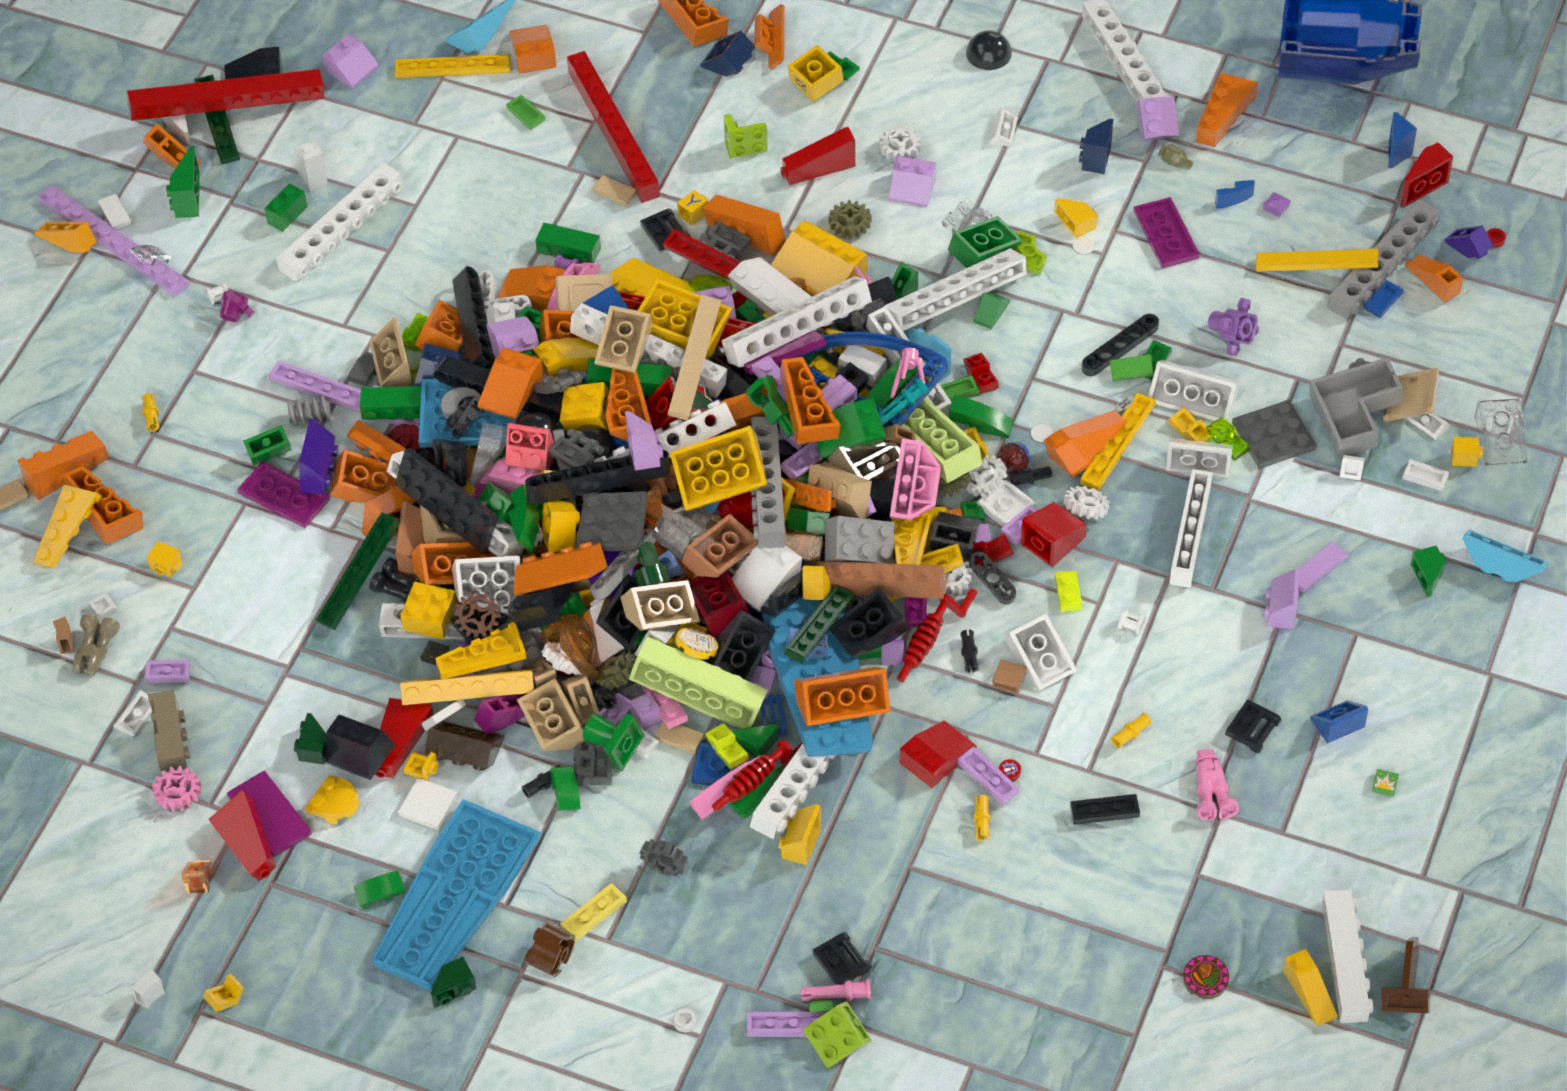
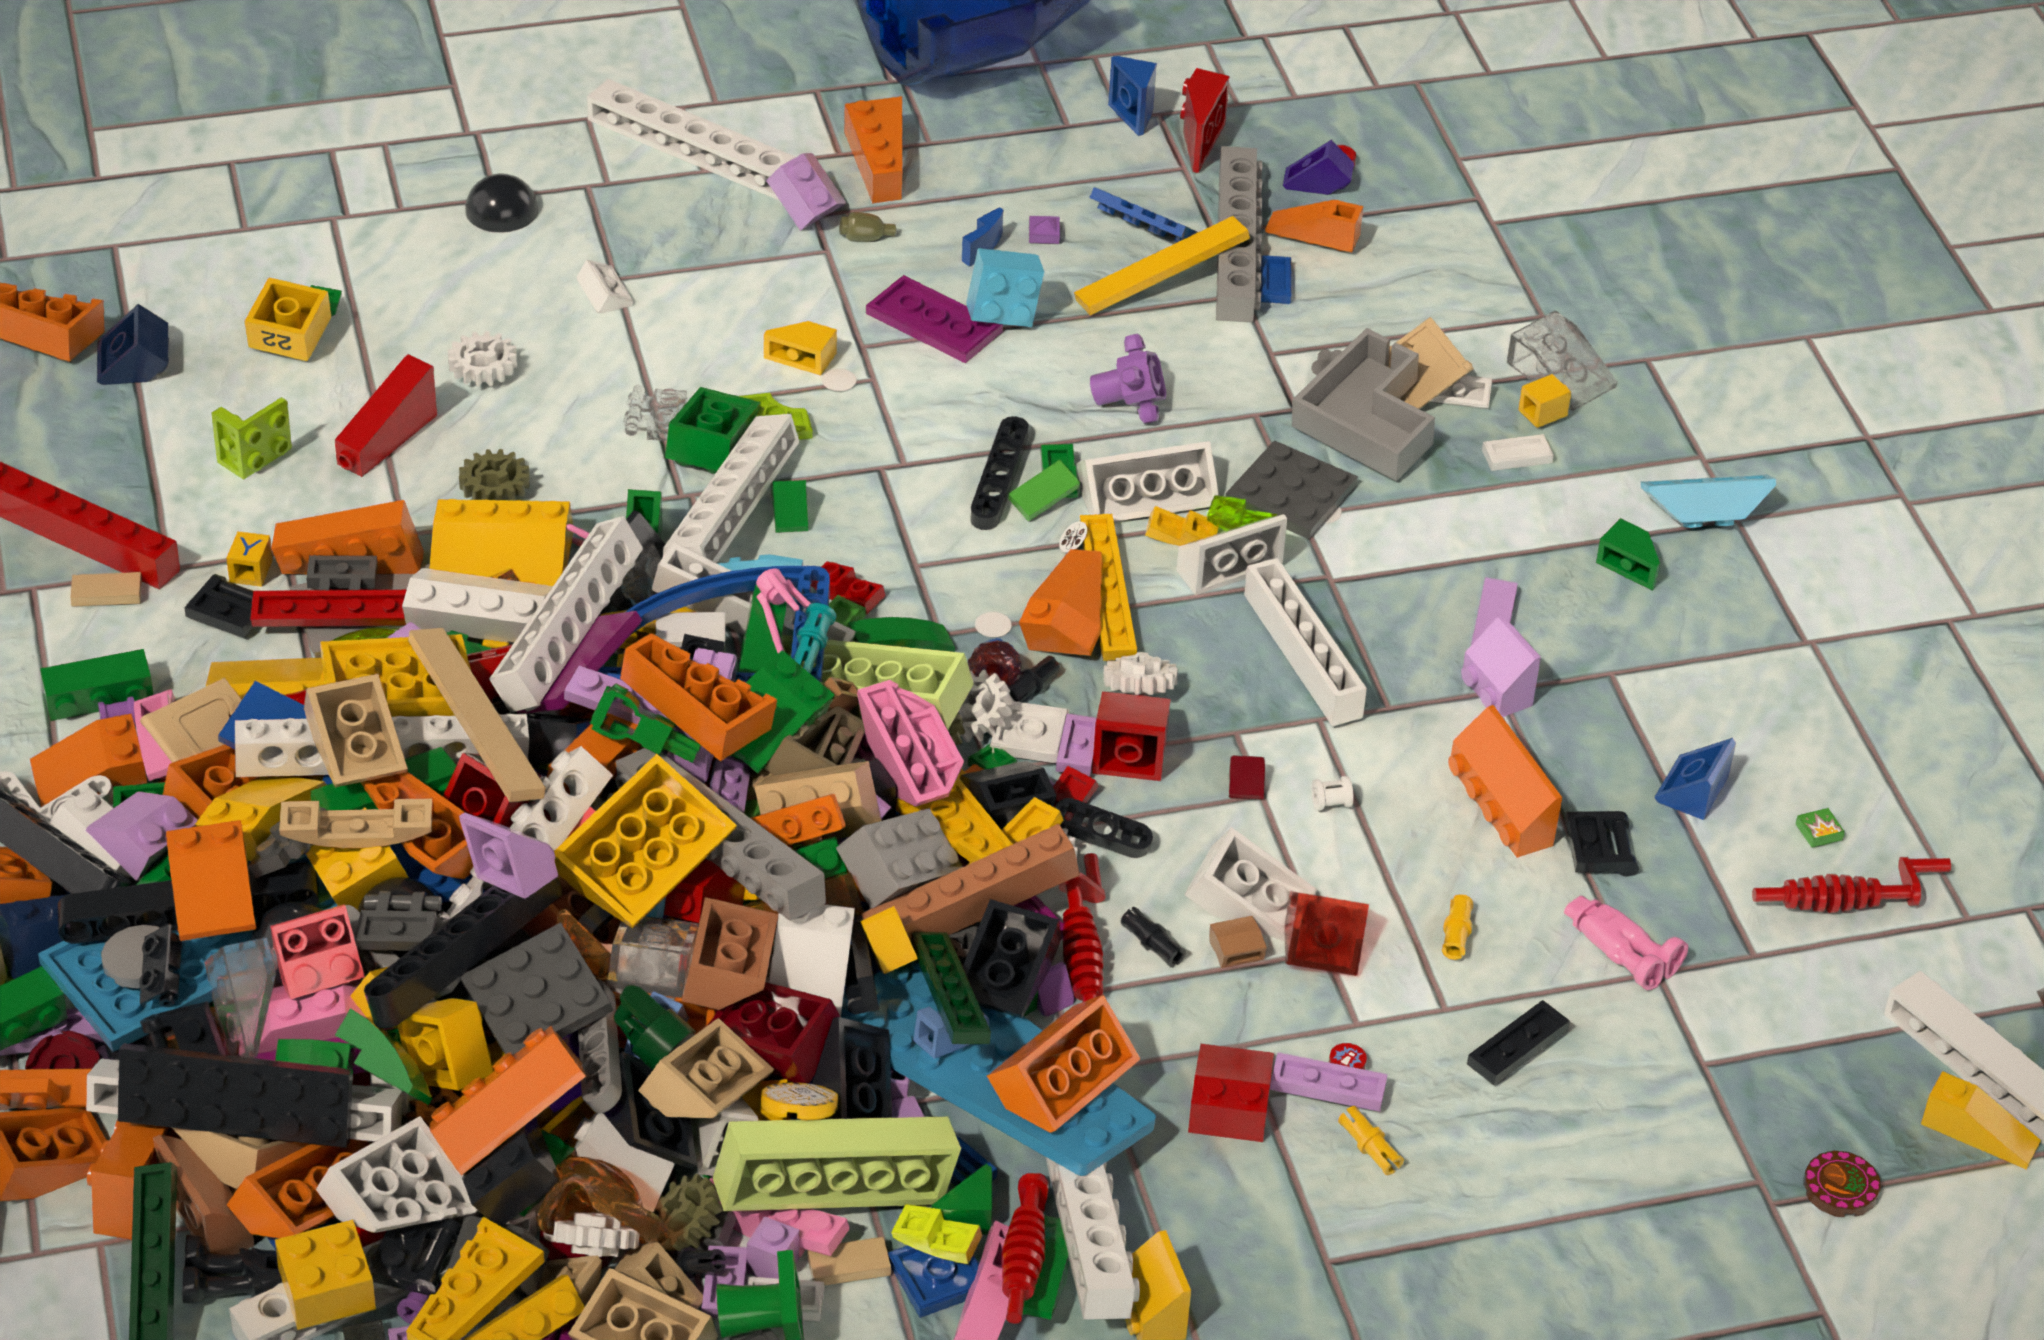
camera: 40 degrees left, 10 degrees down
reddish brown gear [453,591,501,638] -> none
orange bracket [754,4,785,69] -> none
lavender slope [889,156,936,207] -> none
neon yellow plate [1055,570,1082,612] -> none
dark blue slope [1079,118,1114,174] -> none
white tile [1340,455,1364,480] -> none
none -> tan slope [279,799,433,848]
none -> medium azure brick [966,248,1044,327]
none -> blue wing [1089,187,1198,243]
none -> dark red slope [1229,755,1265,800]
none -> clear red slope [1284,891,1369,976]
none -> orange slope [1448,705,1562,858]
none -> red piece [1752,857,1951,913]

